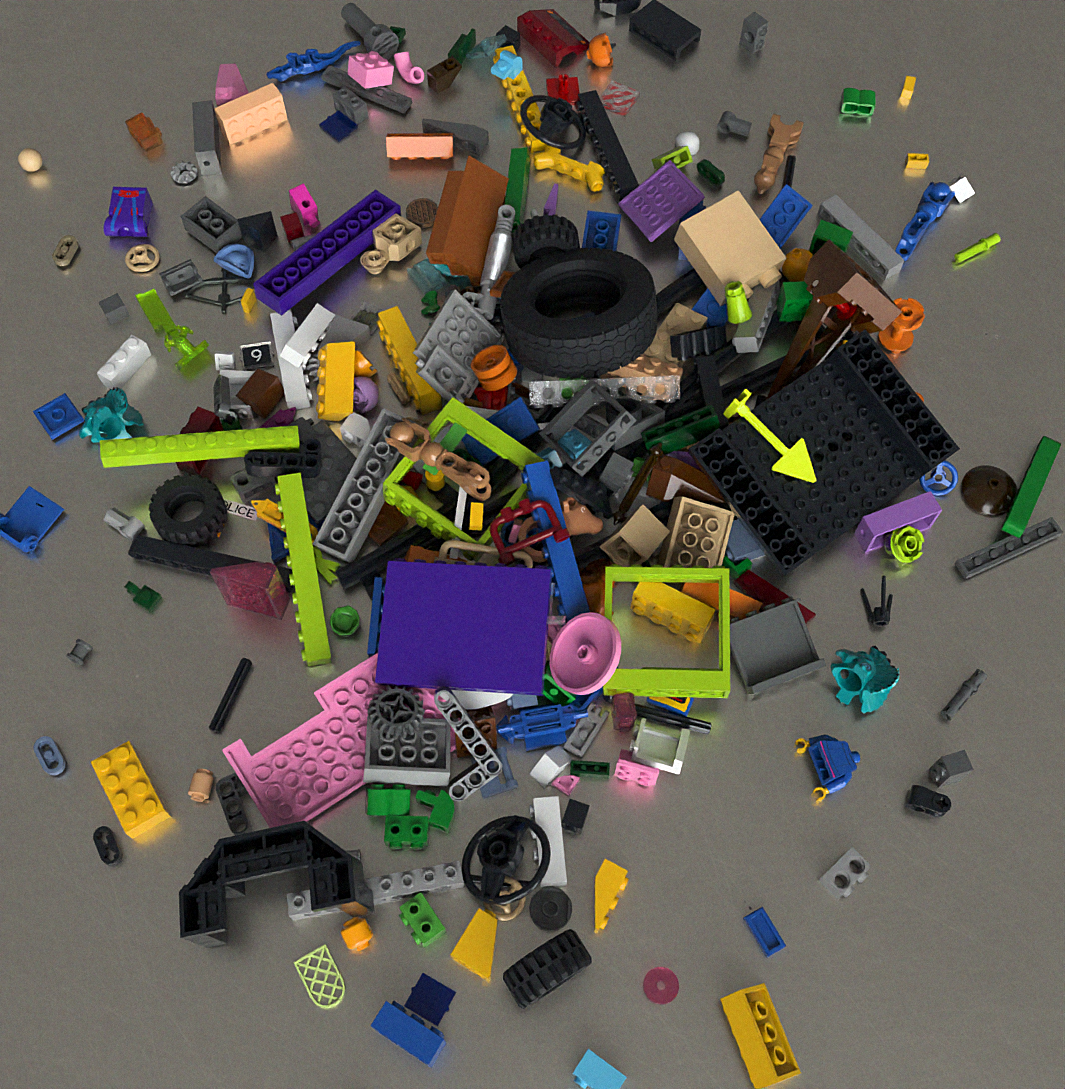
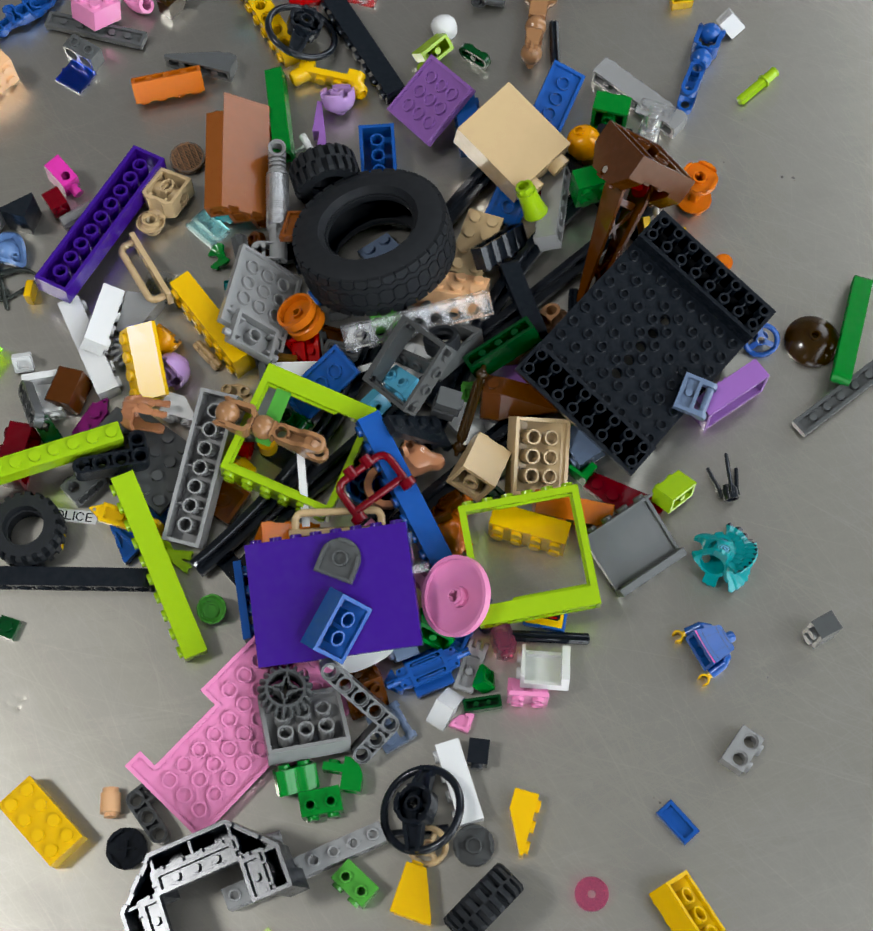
camera: 10 degrees left, 5 degrees up
black beam [93,826,123,866] -> none
black axle [209,658,252,733] -> none
clear pink slope [210,562,290,620] -> none
piece [239,341,274,371] -> none
light orange head [340,916,373,951] -> none
yellow piece [469,502,484,531] -> none
bright pink tile [508,518,522,544] -> none
neon yellow piece [723,389,816,483] -> none
lime cone [885,525,924,563] -> none
black piece [907,785,951,818] -> none
dark grey pin [940,669,987,721] -> none
none -> black tile [106,827,148,870]
none -> tan piece [118,231,174,305]
none -> nougat piece [120,394,171,434]
none -> blue slope [300,586,373,664]
none -> dark grey tile [313,537,361,585]
none -> lavender cylinder [320,84,355,115]
none -> green slope [472,664,495,694]
none -> clear plant [635,97,677,144]
none -> lime brick [651,470,697,513]
none -> sand blue plate [672,372,718,421]

